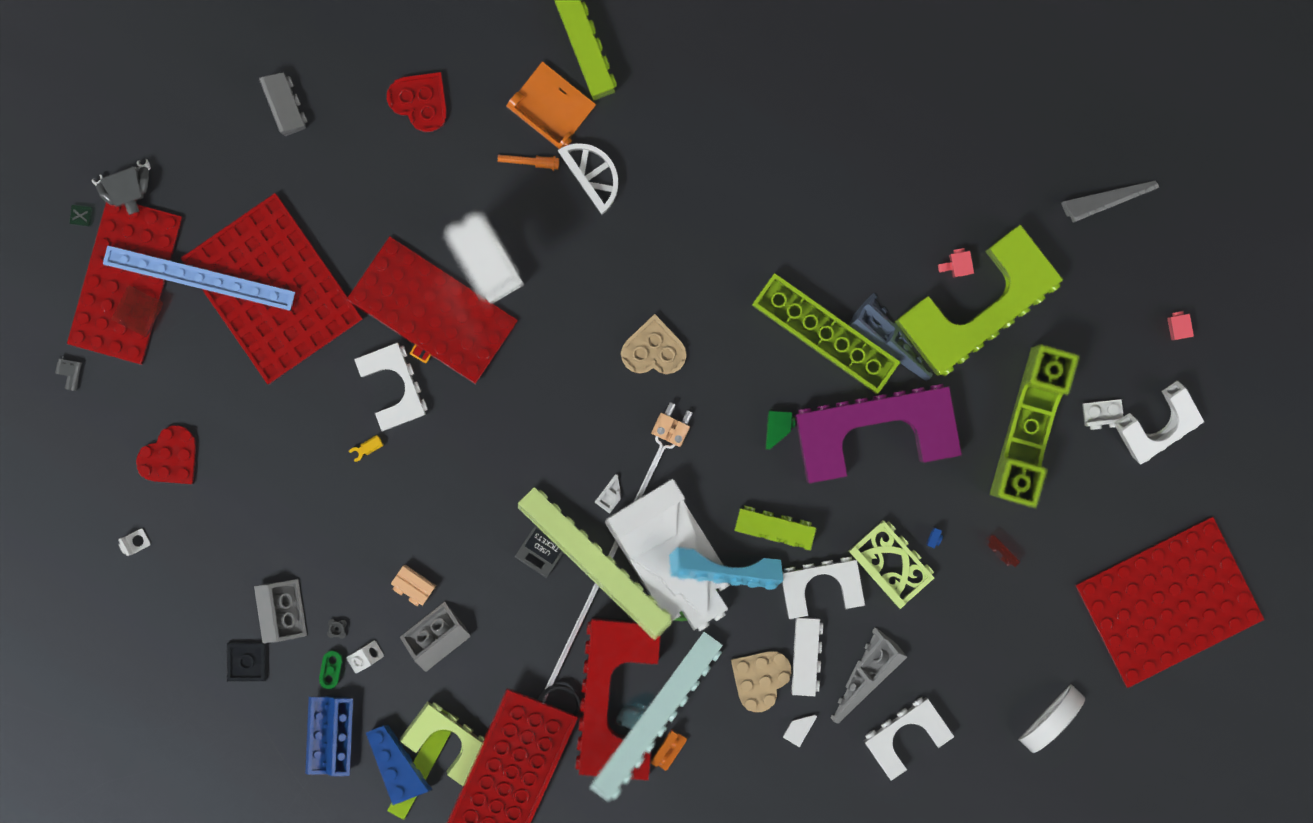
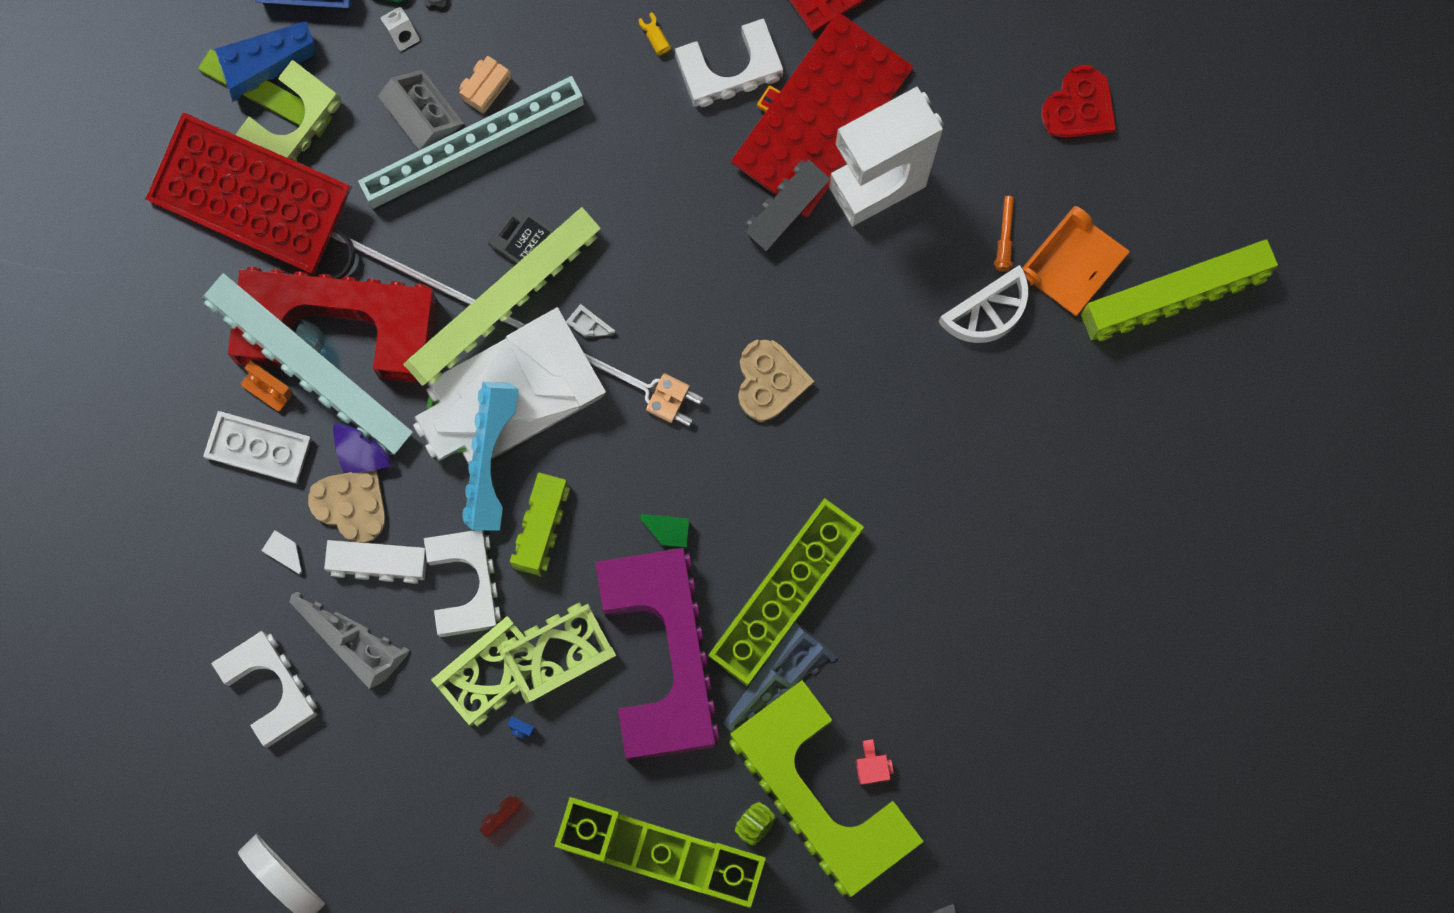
camera: 90 degrees right, 10 degrees down
none -> white plate [203,411,312,484]
none -> dark purple brick [333,423,392,473]
none -> light aqua brick [358,76,584,209]
none -> yellowish green fence [499,602,616,703]
none -> lime gear [735,802,776,846]
none -> dark grey brick [745,159,830,251]

